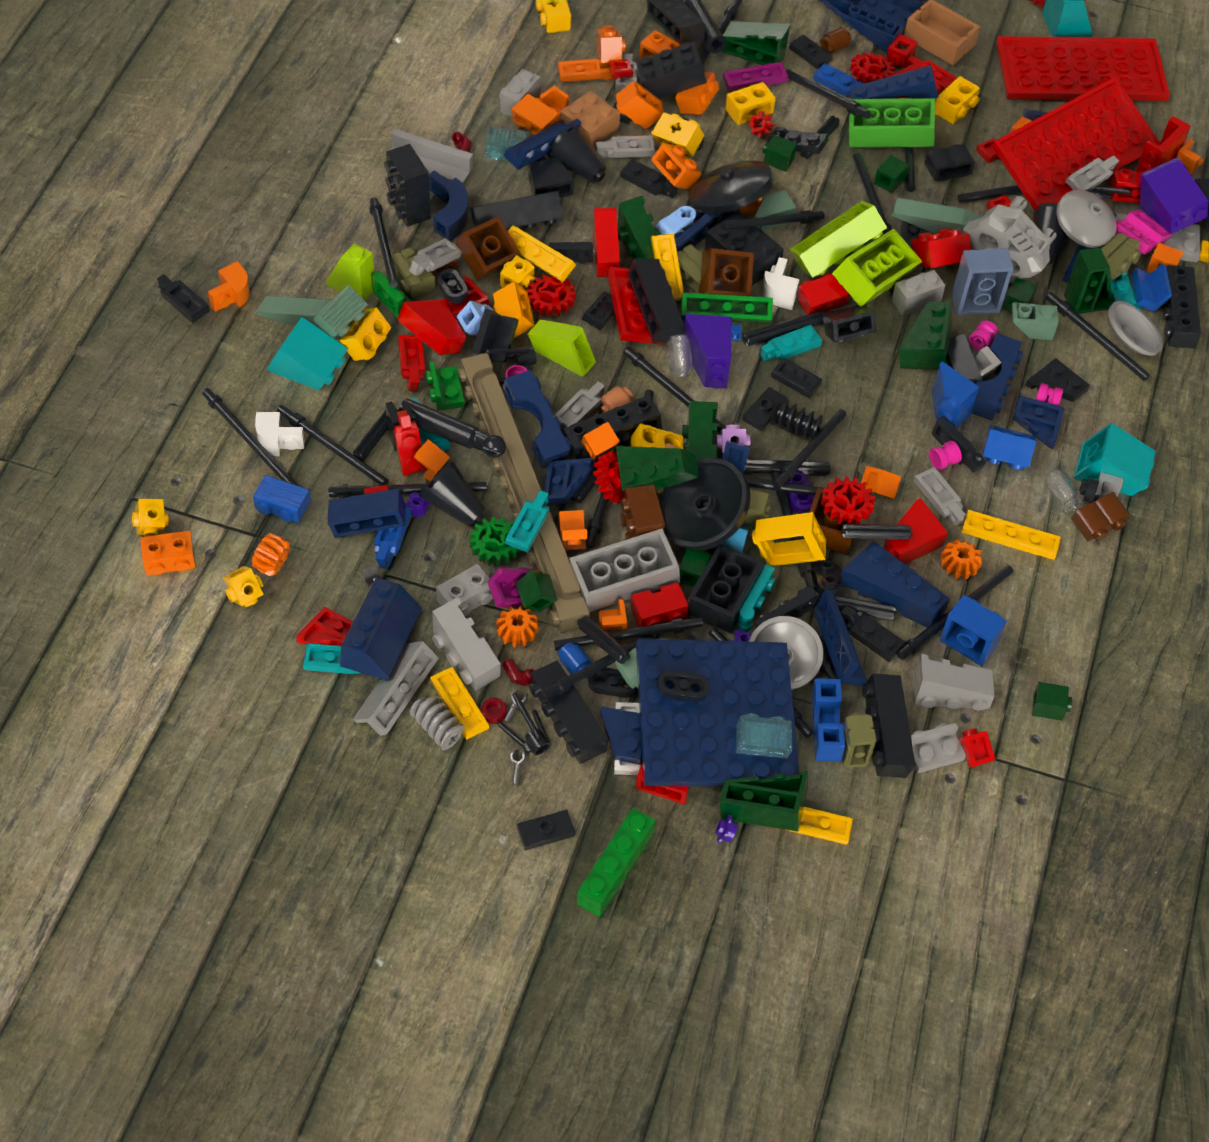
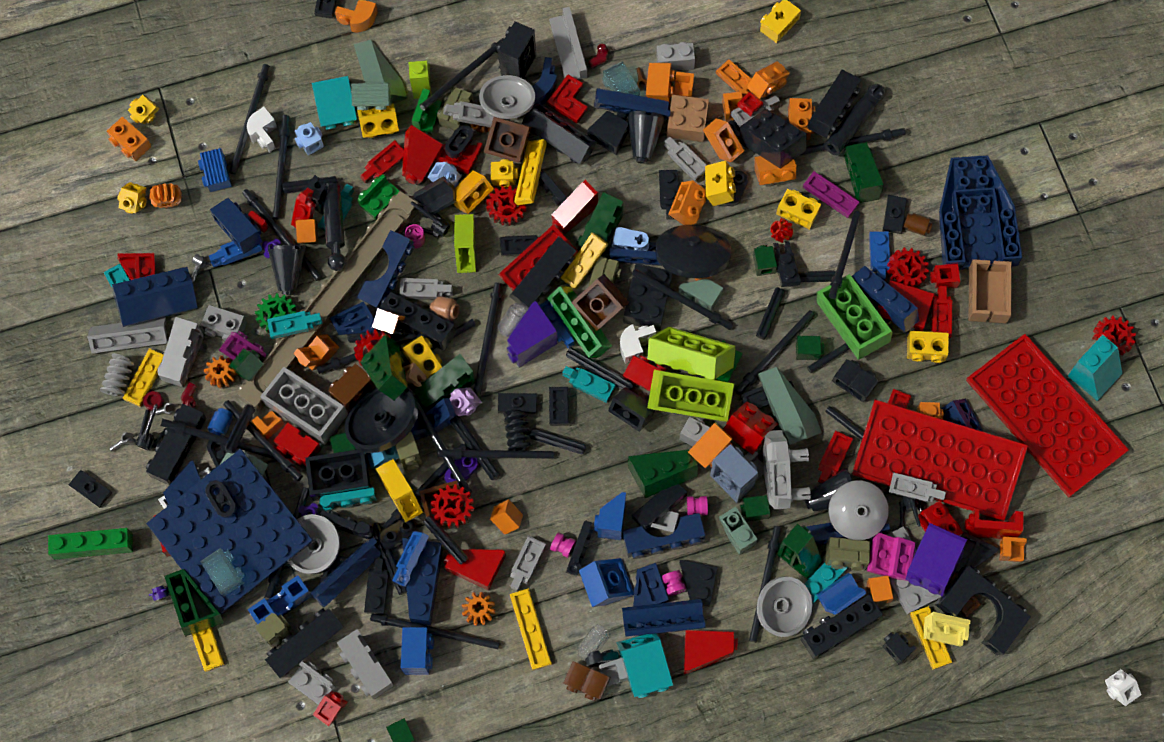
camera: 60 degrees right, 15 degrees up
none -> light blue brick [295,122,324,155]
none -> blue hinge [392,531,429,587]
none -> light grey dish [479,75,535,119]
none -> black axle [530,428,586,455]
none -> red plate [547,74,588,123]
none -> dark blue fence [622,599,705,637]
none -> red slope [684,630,738,674]
none -> orange brick [688,422,732,468]
none -> orange panel [722,91,742,121]
none -> black axle [756,287,785,340]

